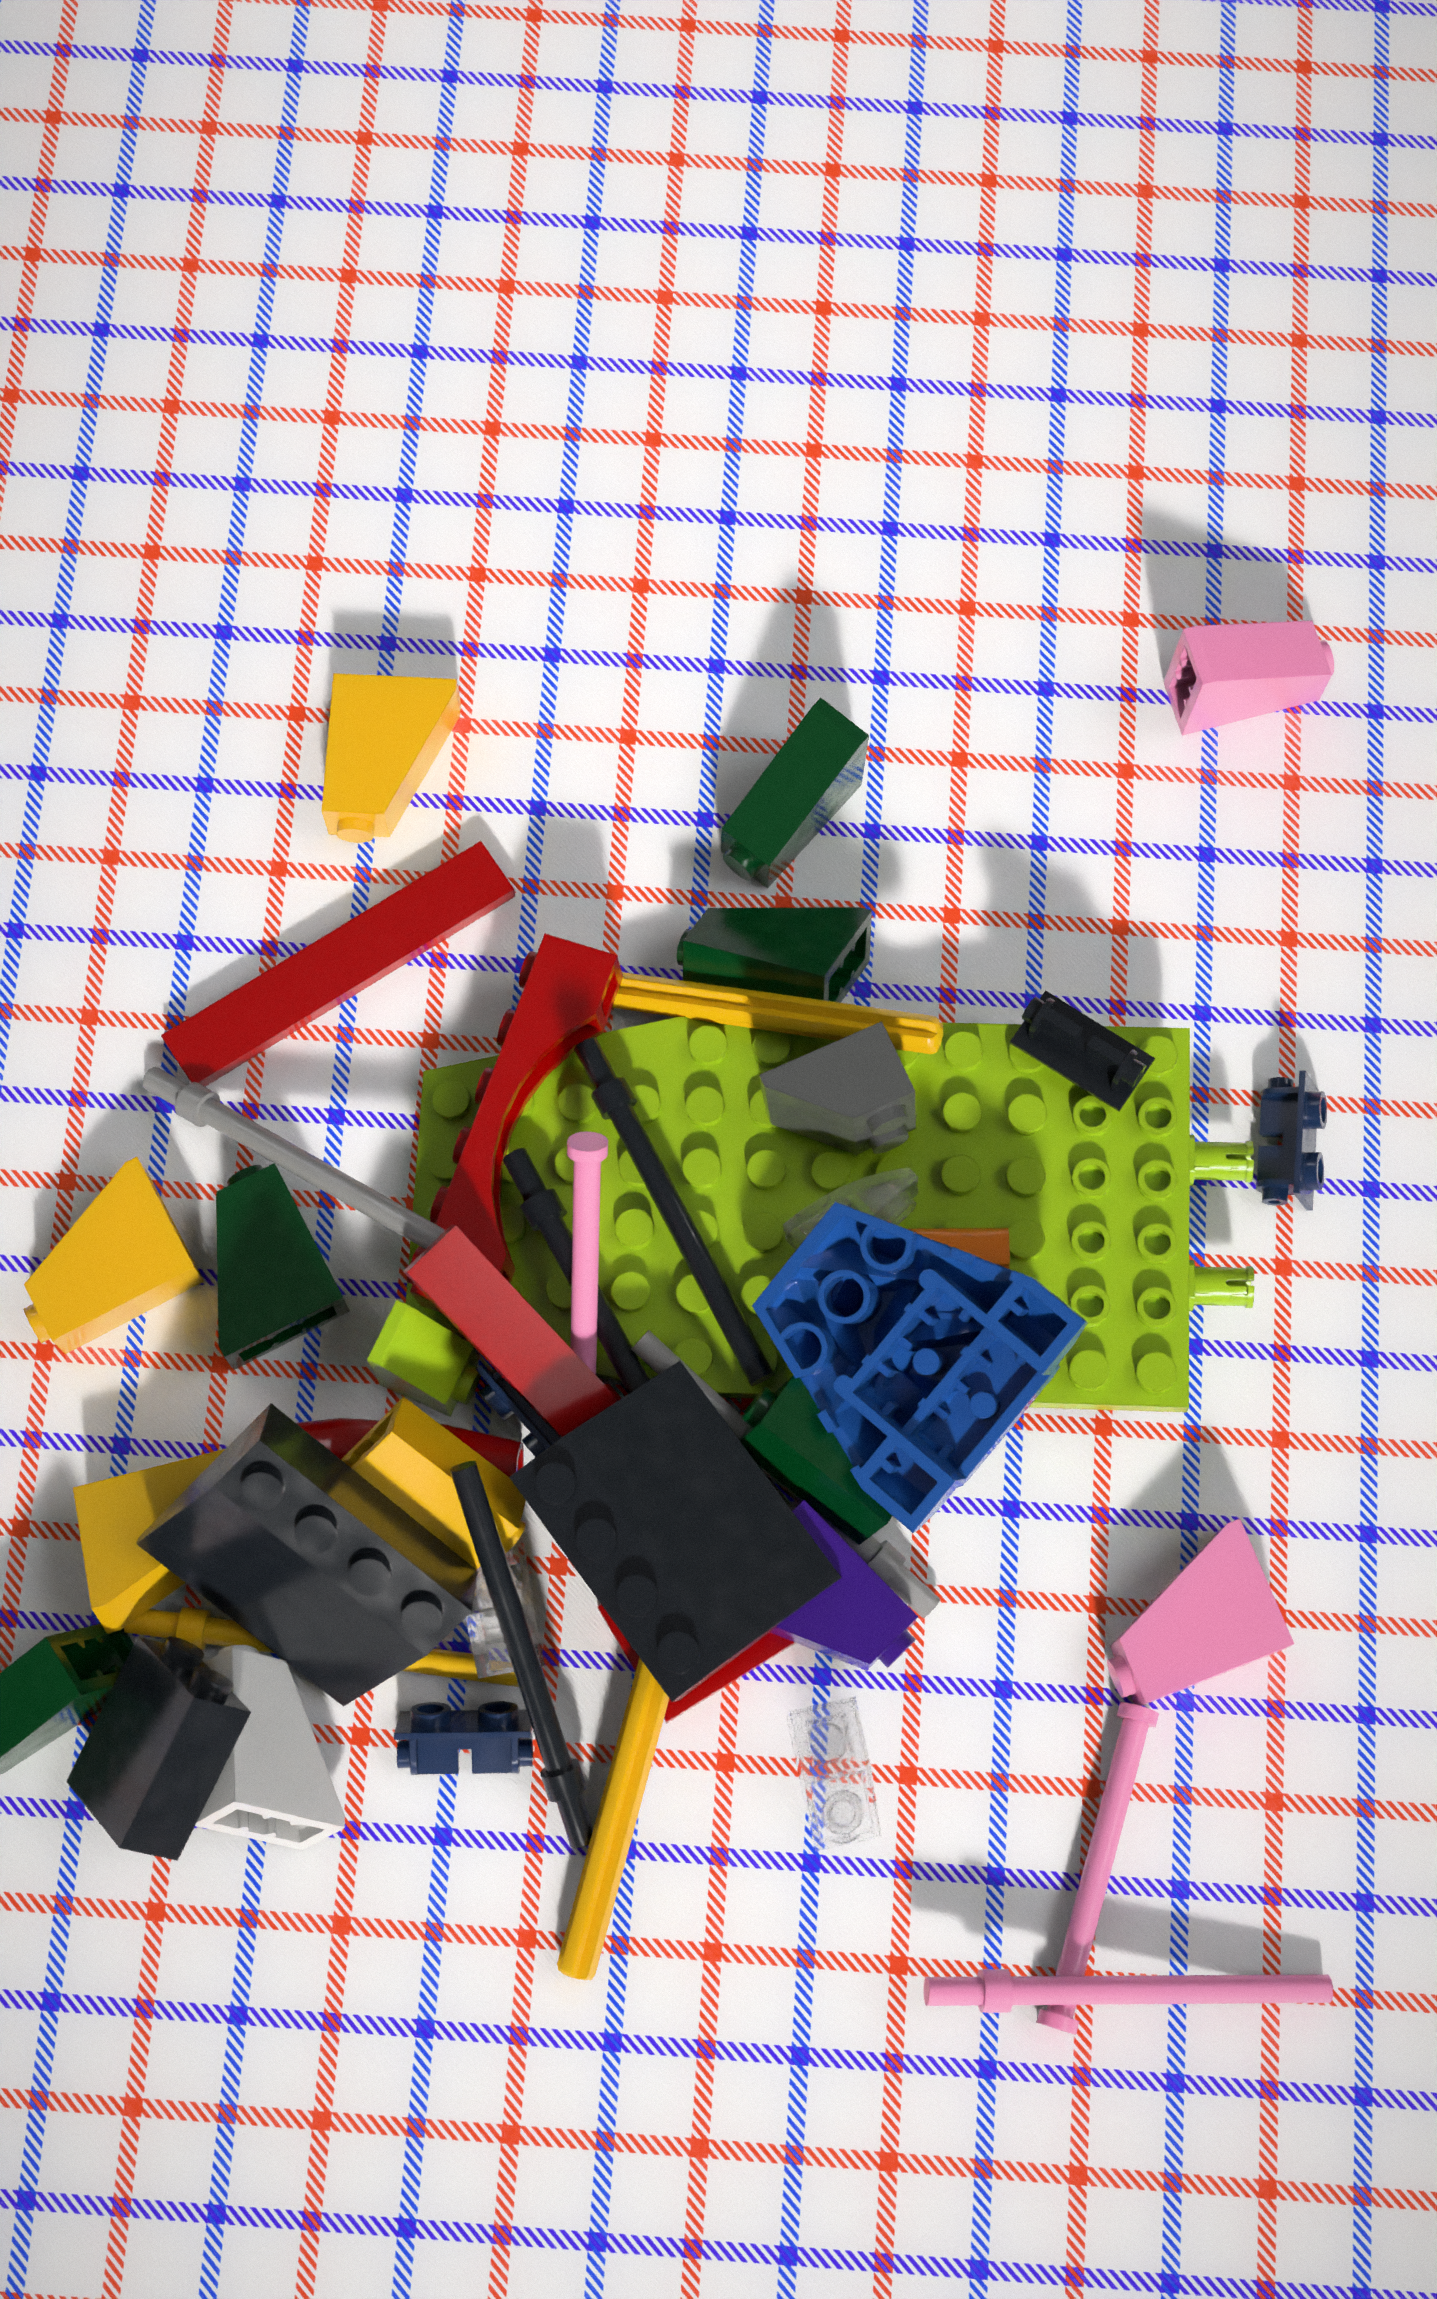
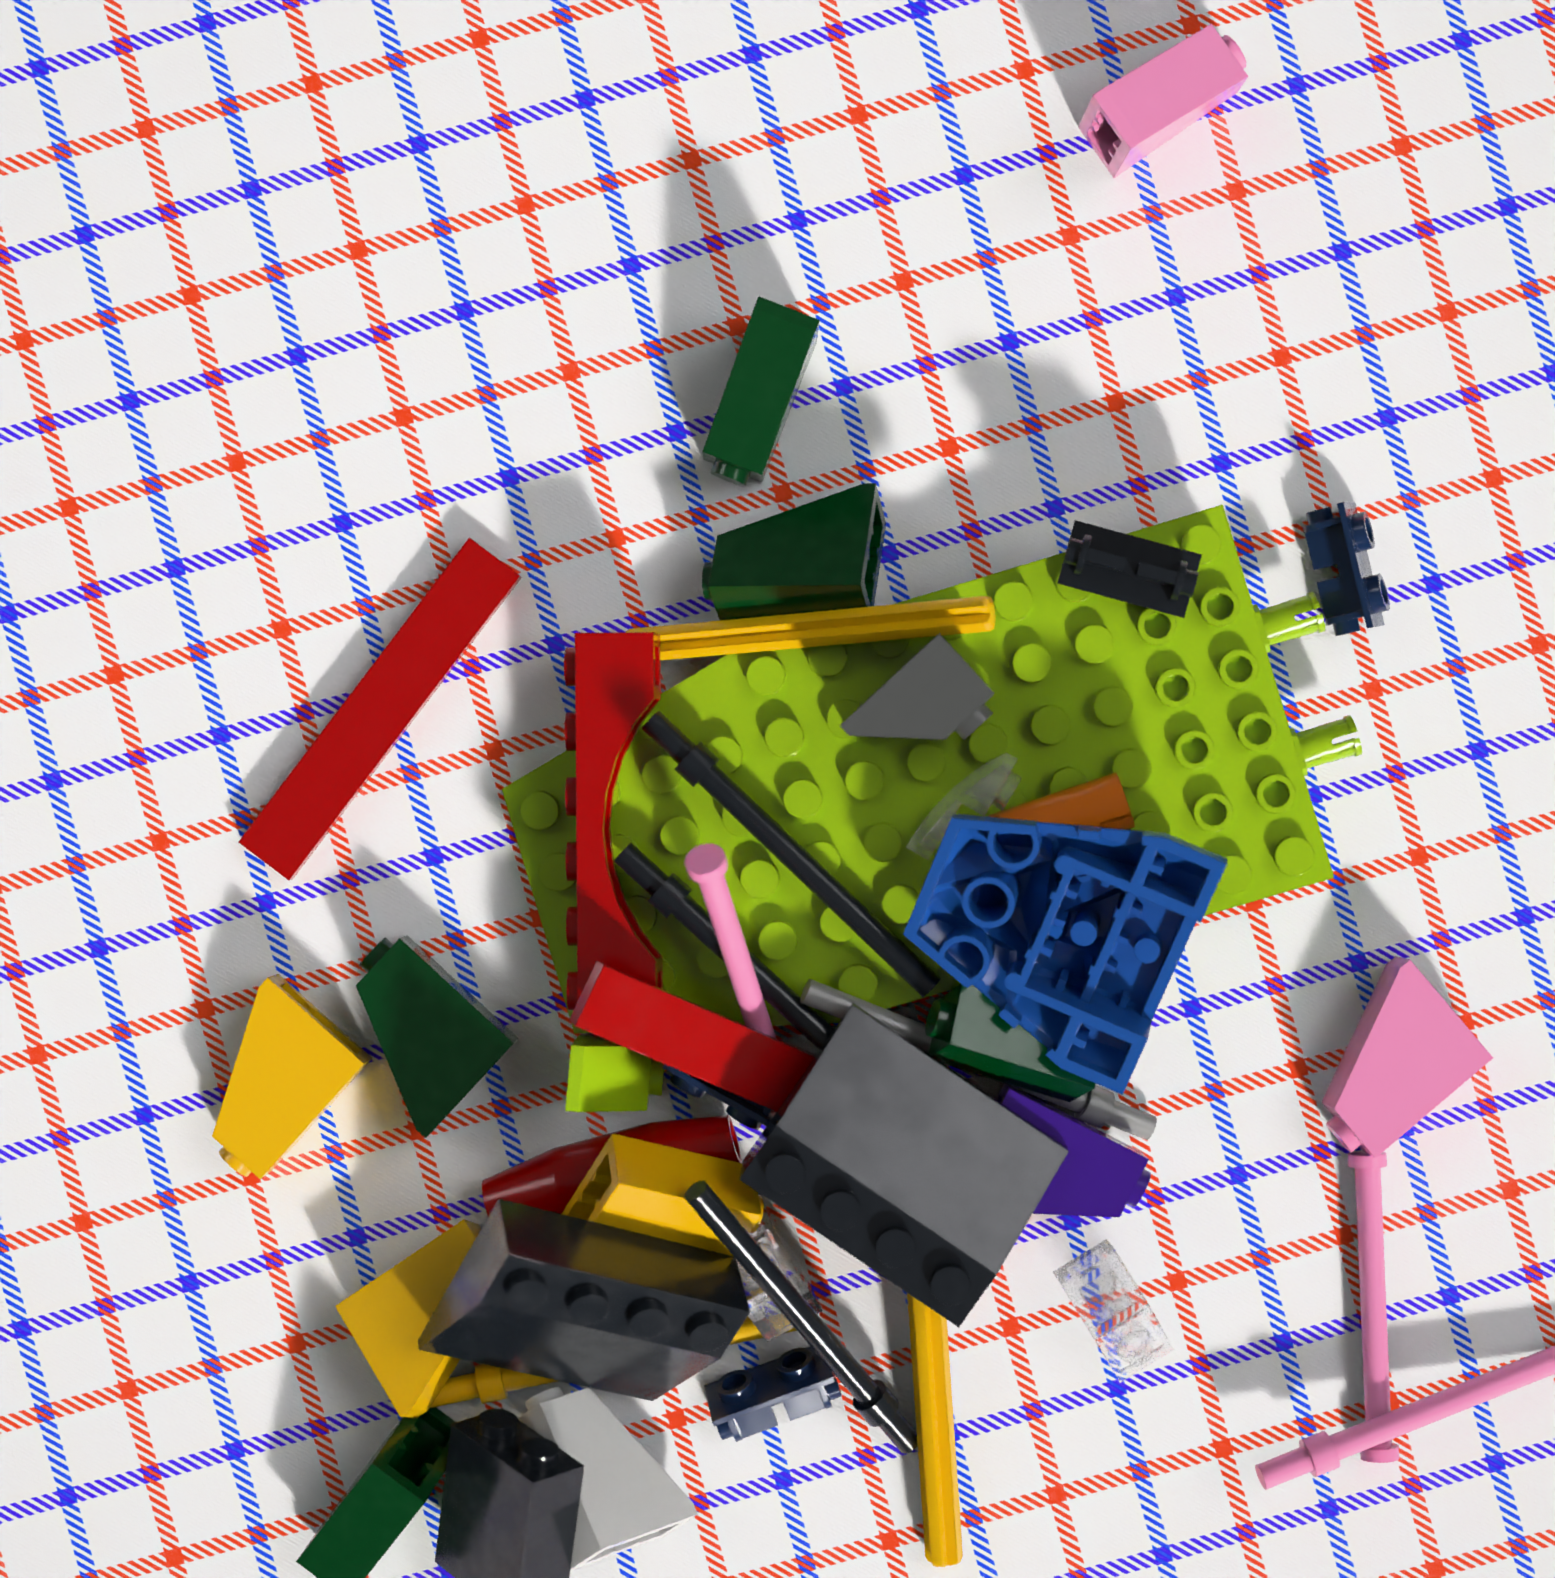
camera: 15 degrees left, 15 degrees up
light grey bar [142,1067,445,1249] -> none
yellow slope [321,673,461,843] -> none

